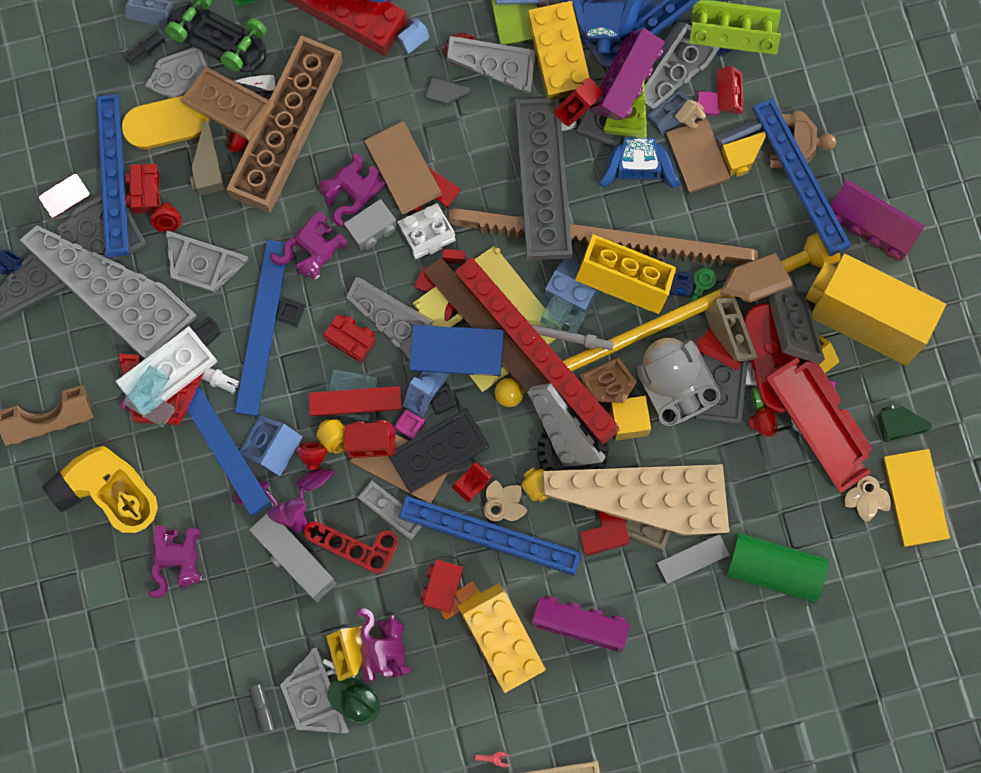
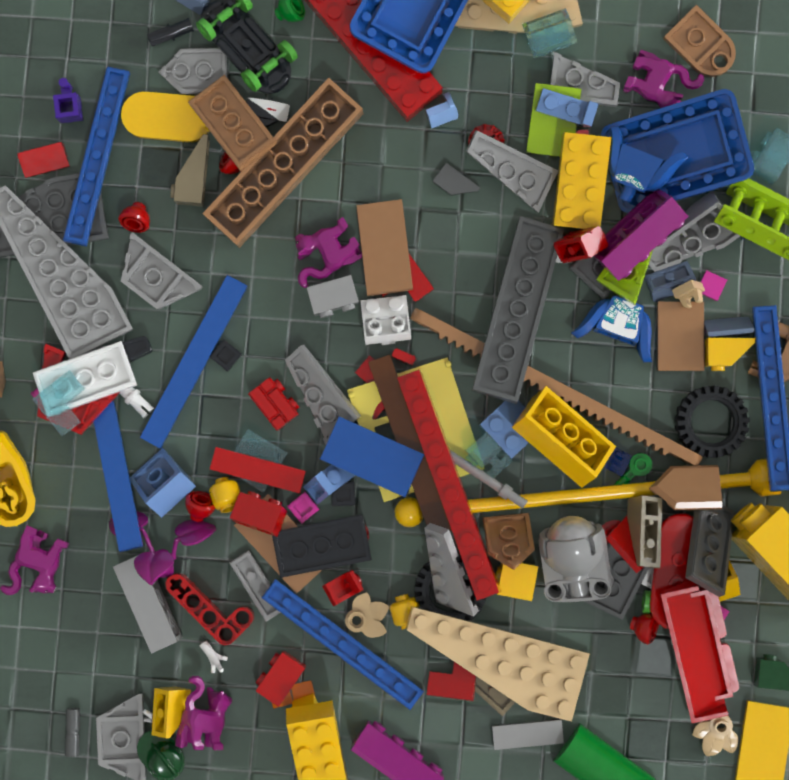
camera: 20 degrees right, 10 degrees up
red brick [126,164,160,214] -> none
magenta animal [270,211,348,280] -> none
red slope [717,66,744,114] -> none
none -> dark purple brick [53,78,84,123]
none -> white bar [200,640,228,673]
none -> black tyre [674,386,750,458]

